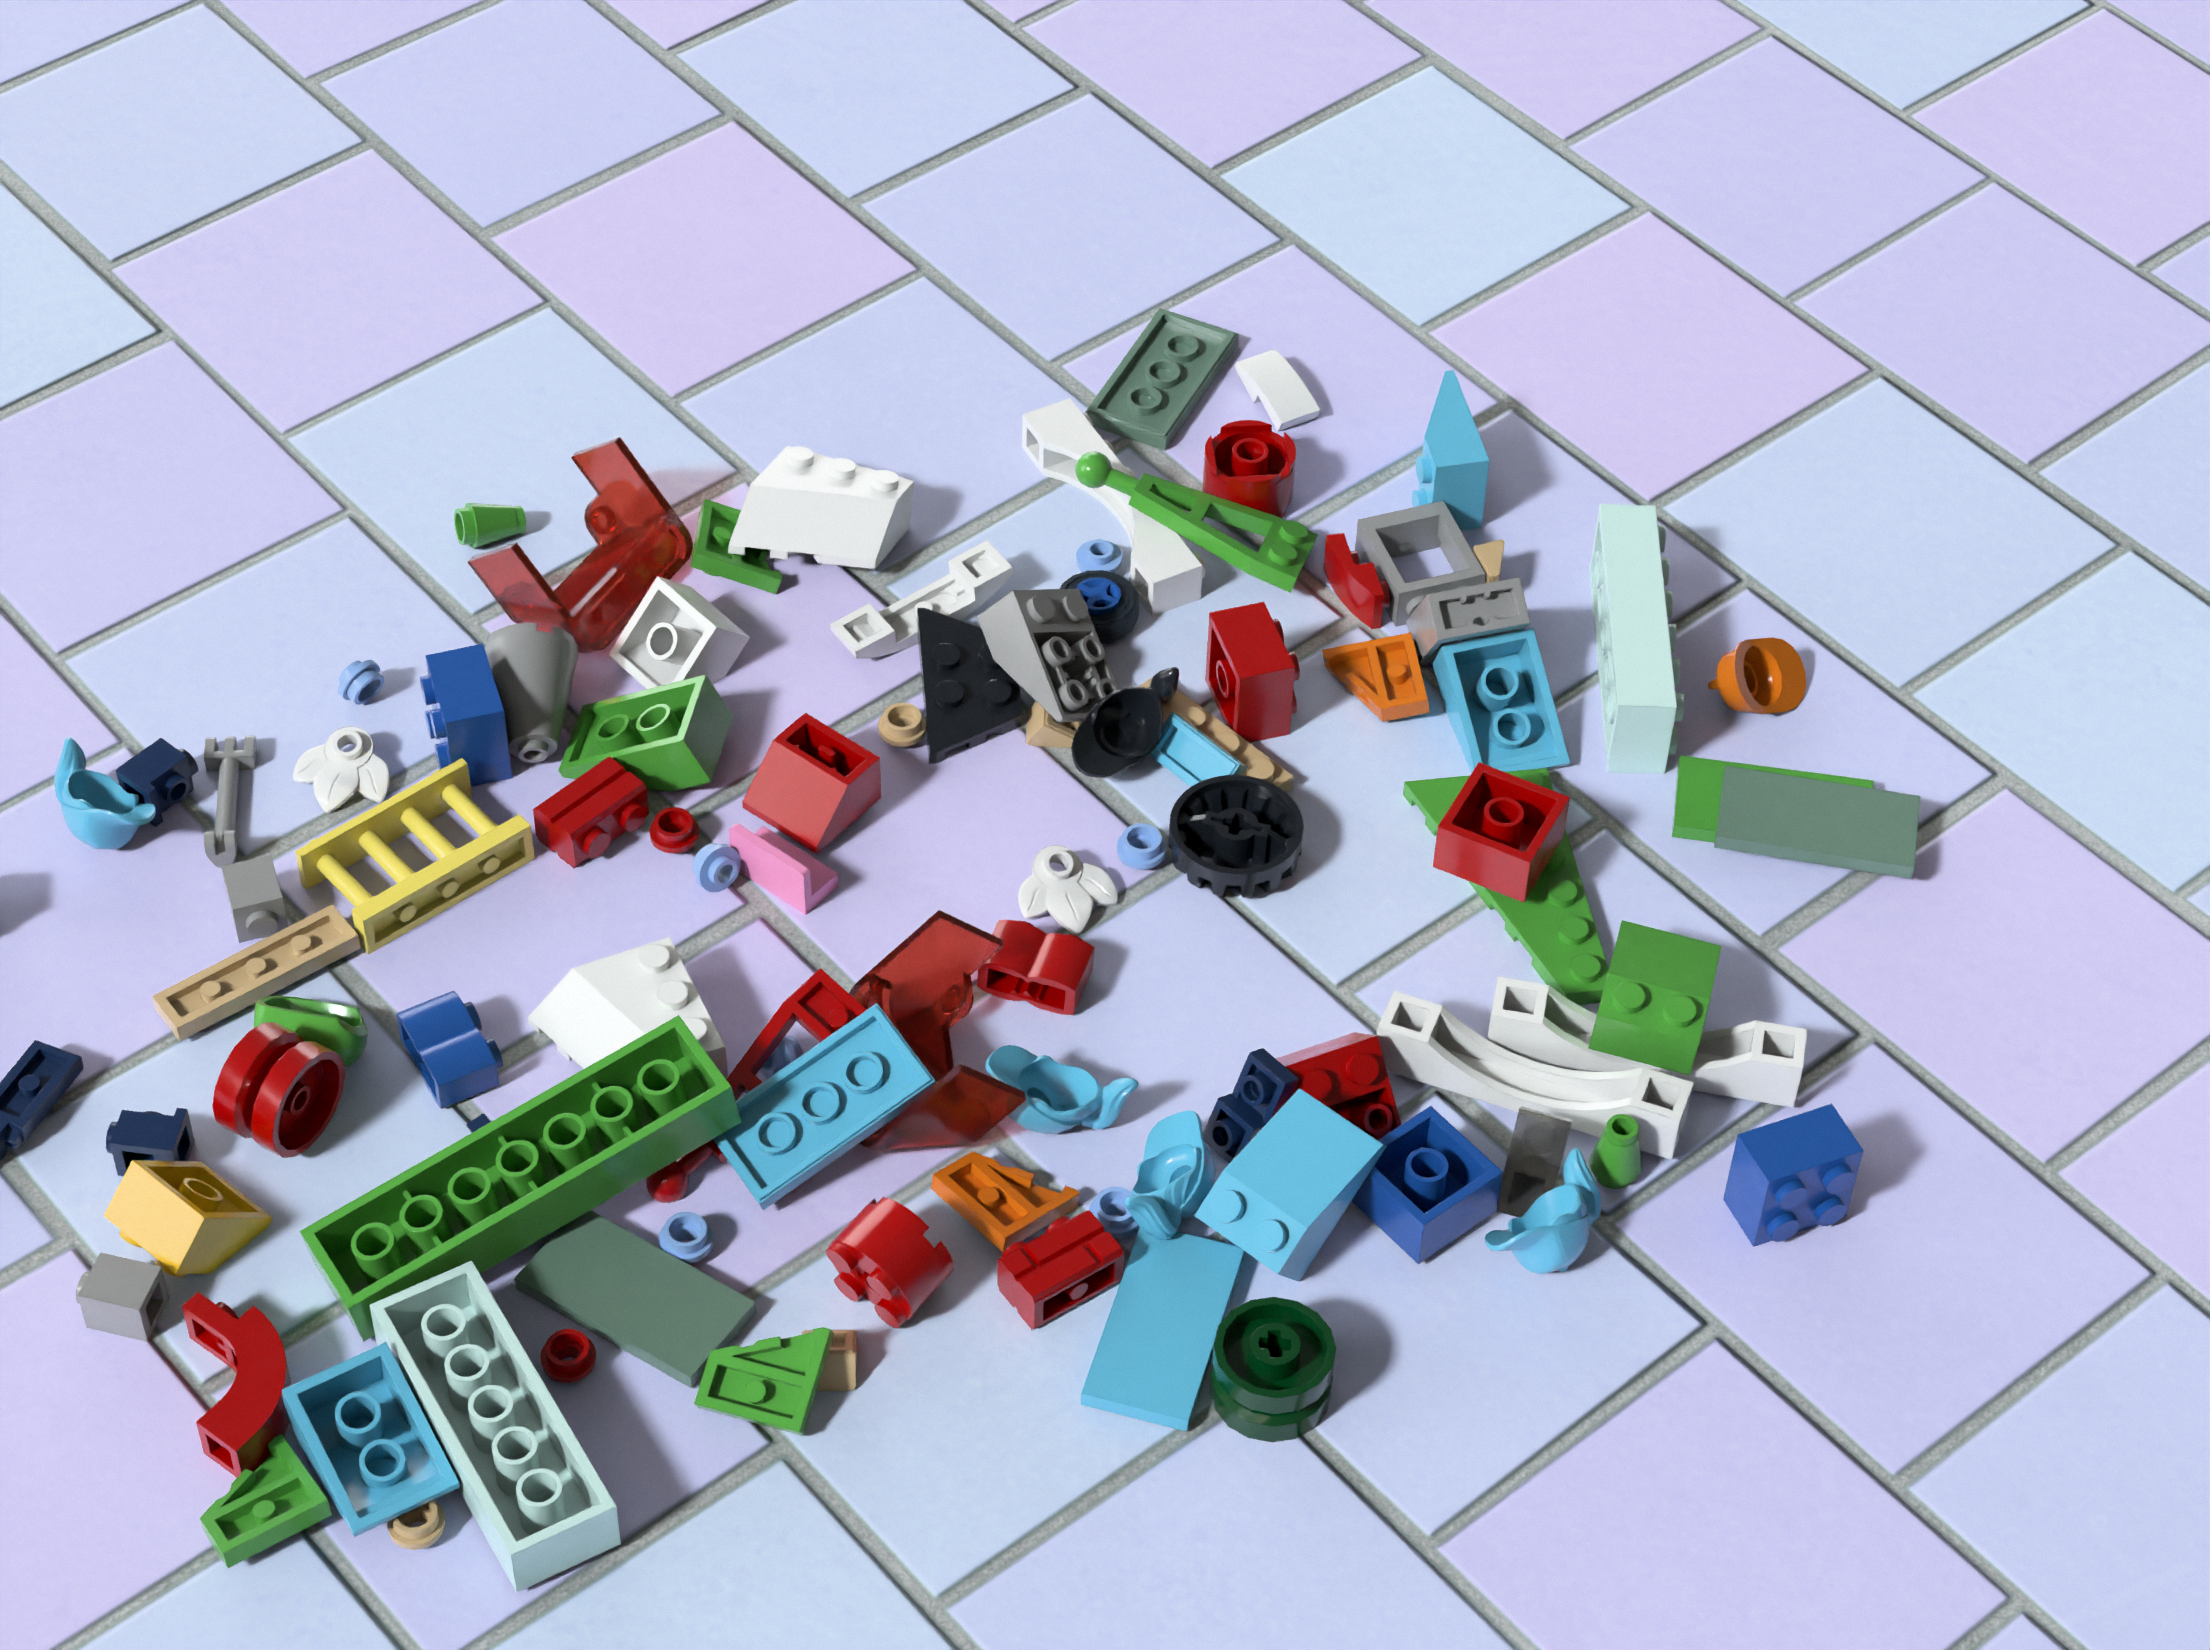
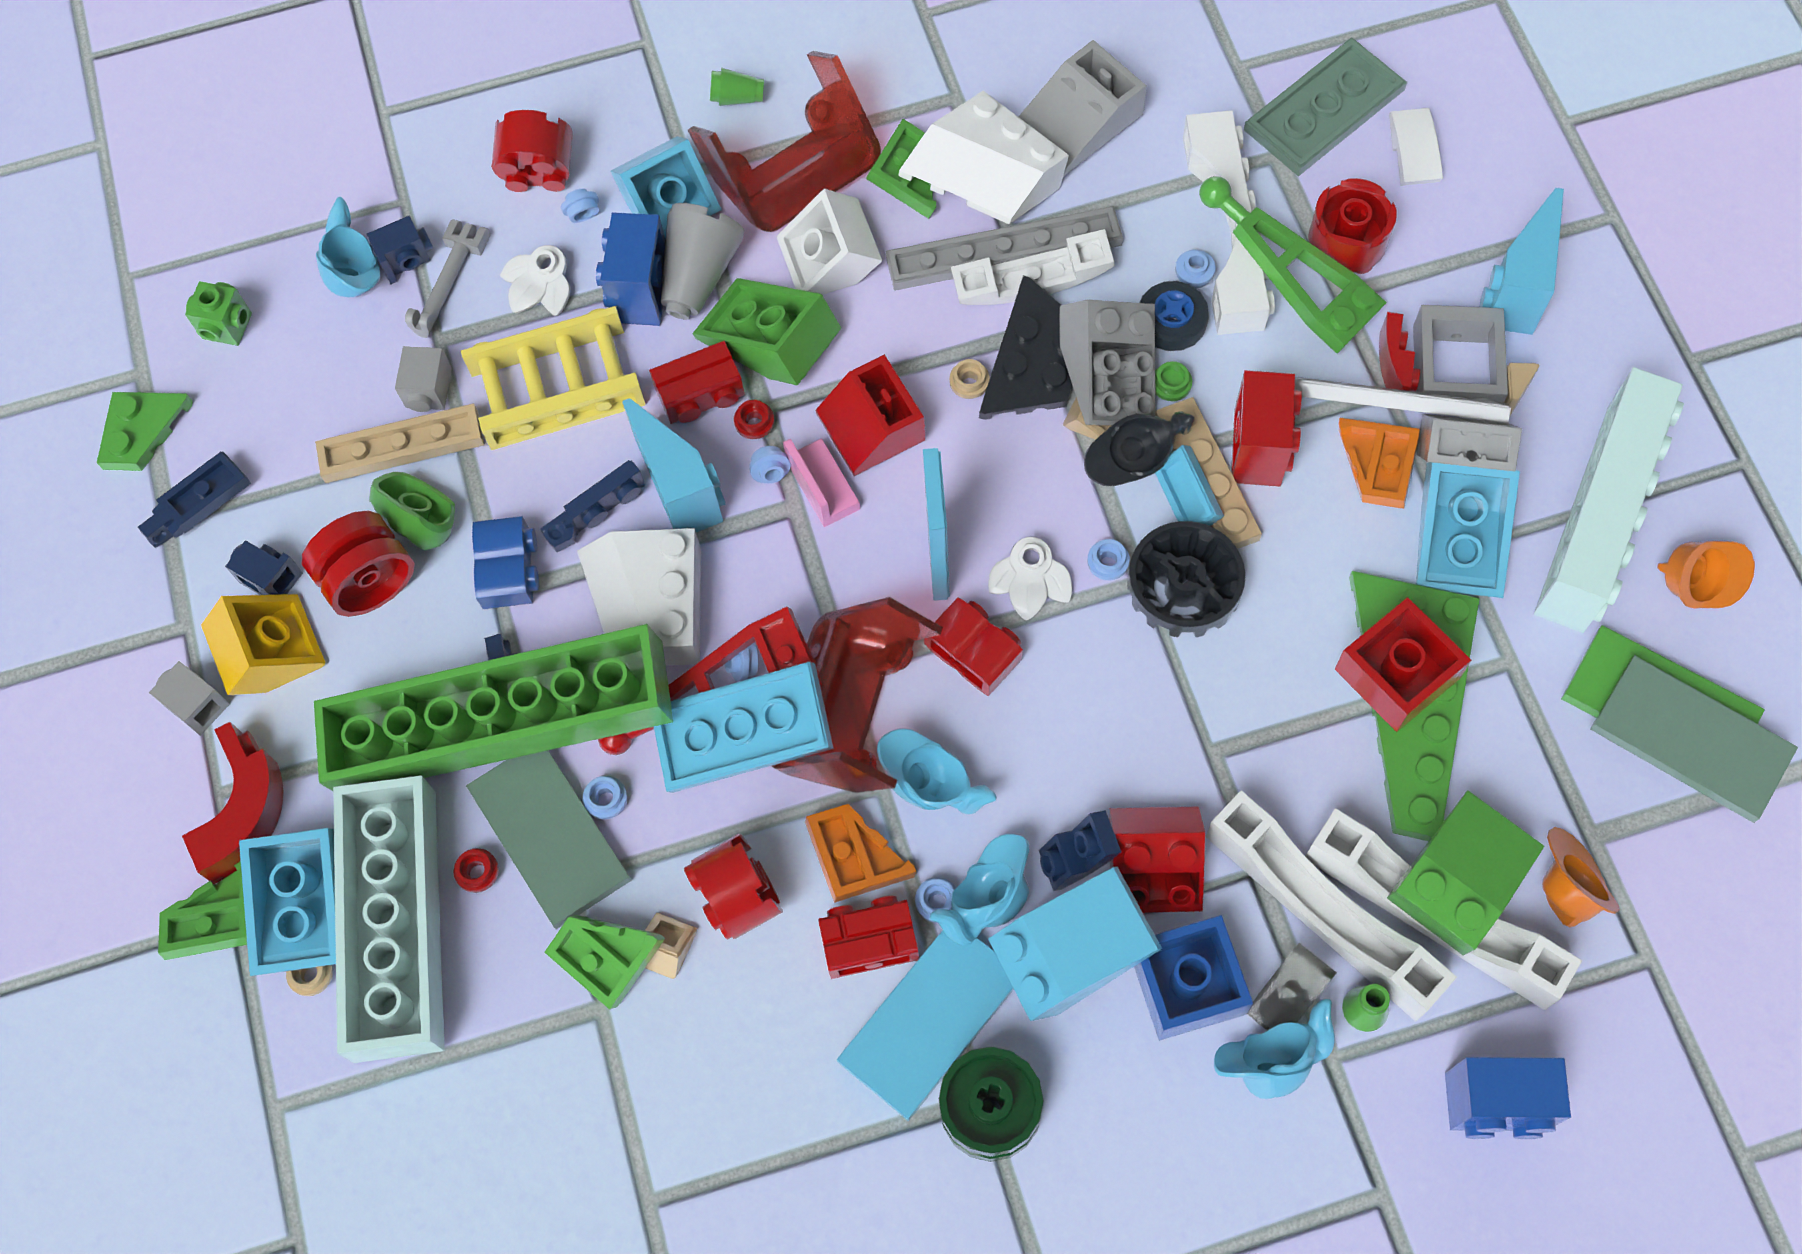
camera: 30 degrees right, 20 degrees up
none -> red brick [491,110,573,192]
none -> dark blue hinge [540,460,645,552]
none -> medium azure slope [610,136,722,239]
none -> medium azure slope [622,398,726,533]
none -> light grey tile [886,206,1123,291]
none -> medium azure tile [923,448,950,601]
none -> light grey slope [1019,40,1147,176]
none -> bright green plate [1155,361,1192,401]
none -> tile [1295,377,1511,423]
none -> orange piece [1542,827,1620,928]

